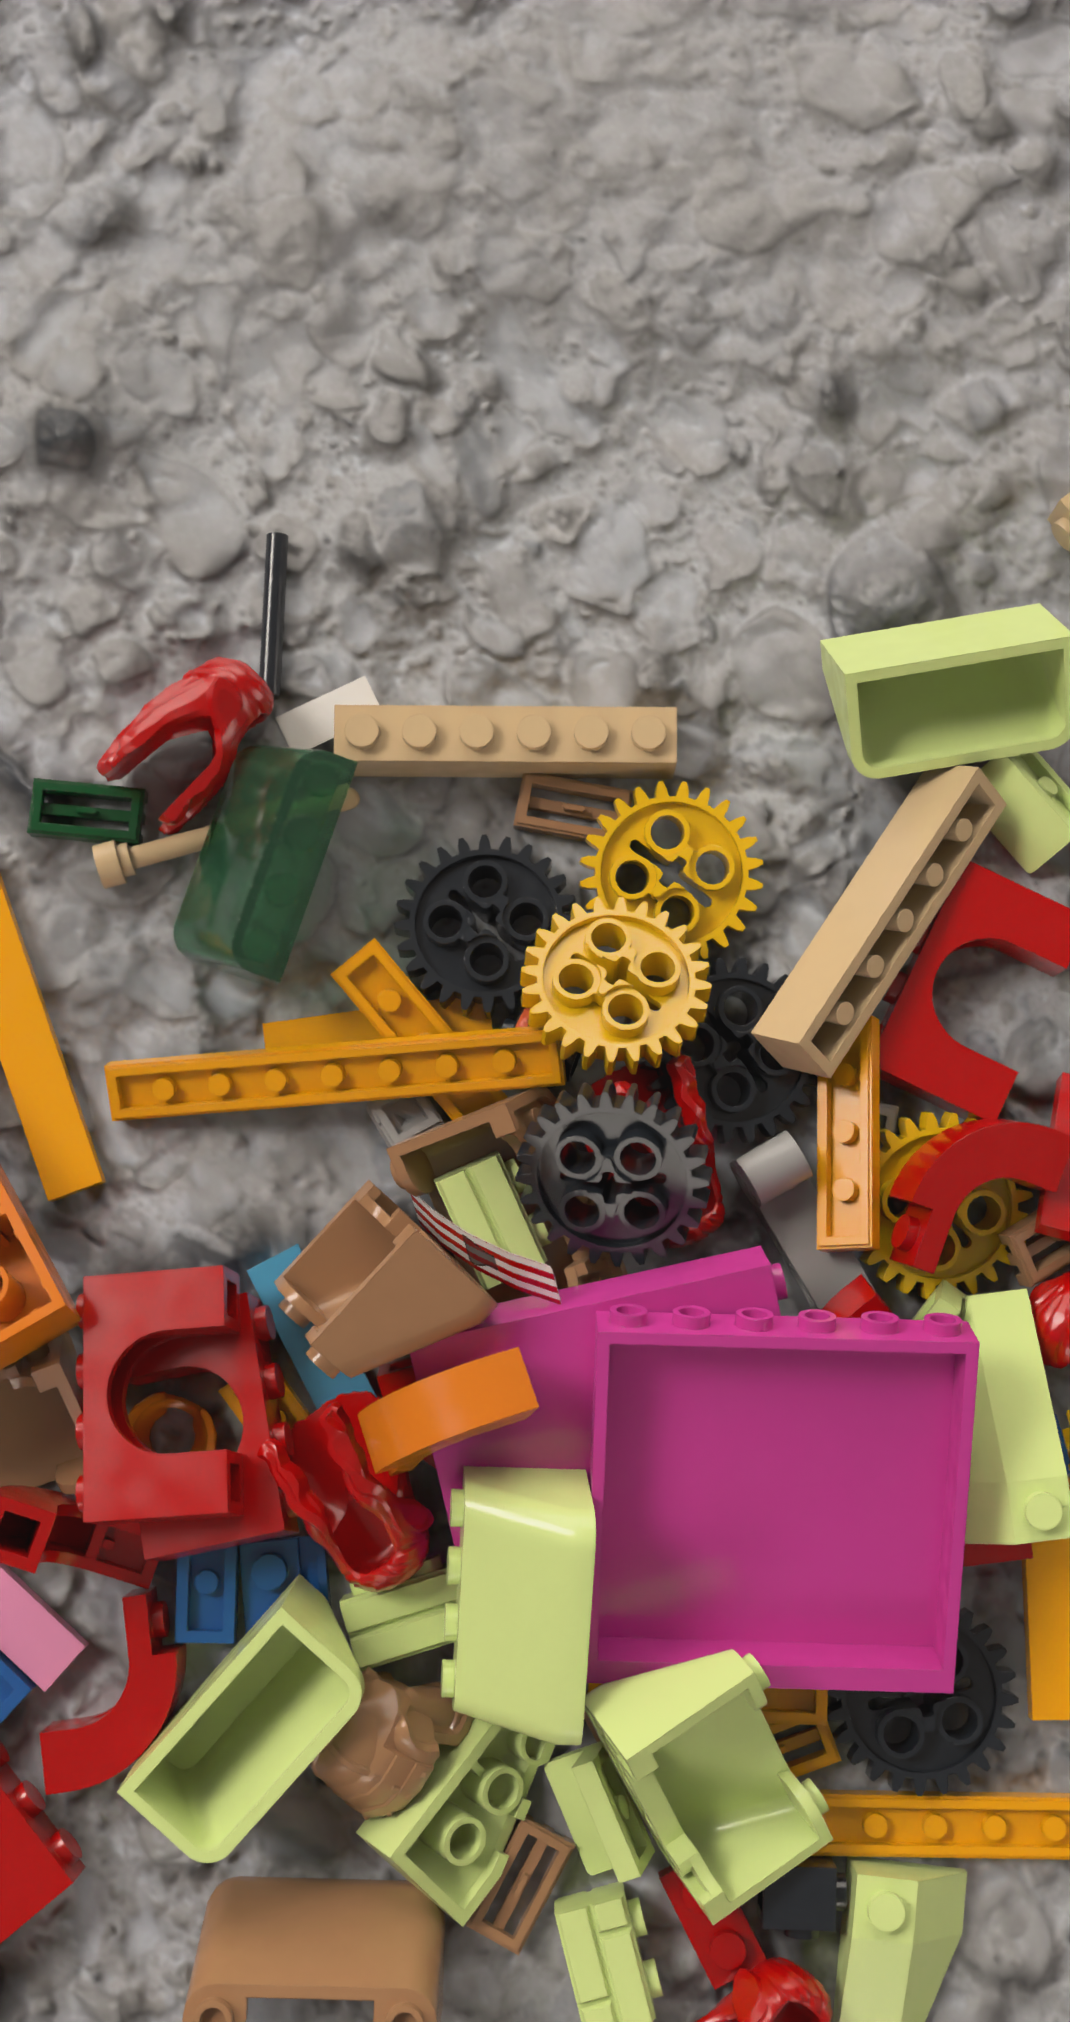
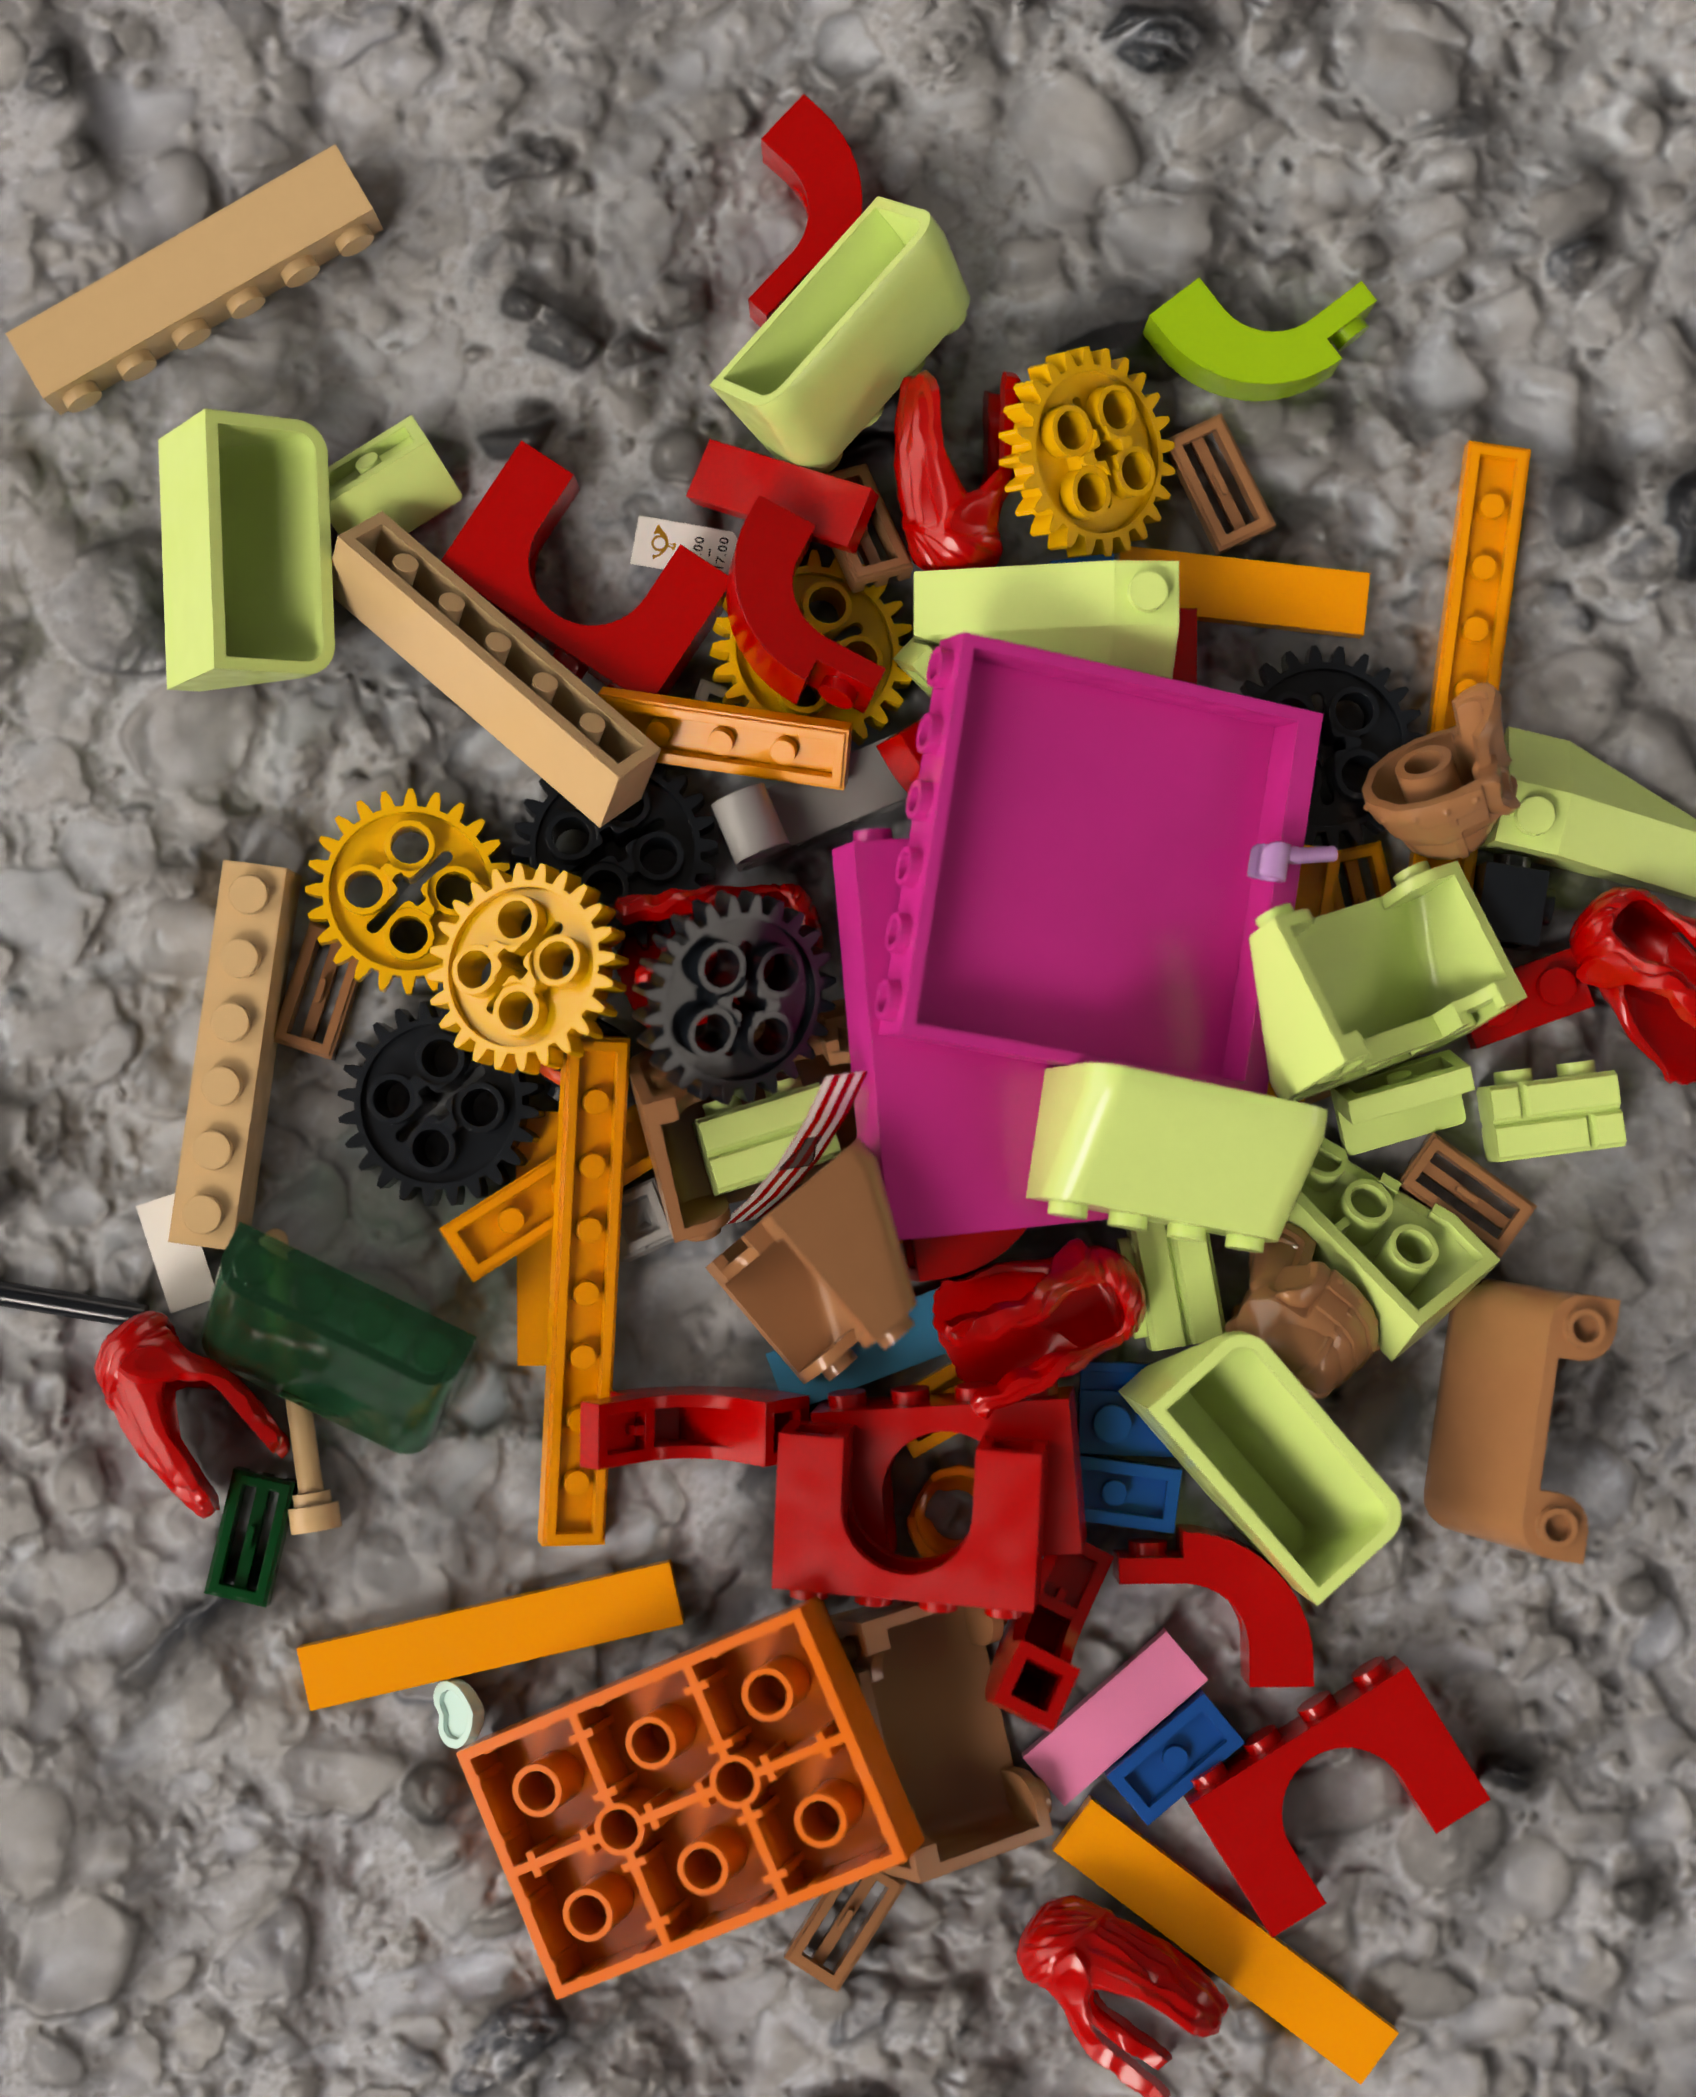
camera: 85 degrees left, 5 degrees up
orange arch [357,1347,539,1477] -> none
none -> red arch [580,1386,809,1470]
none -> white sticker [630,515,738,575]
none -> lavender hand [1247,842,1338,882]
none -> medium nougat head [1362,683,1521,860]

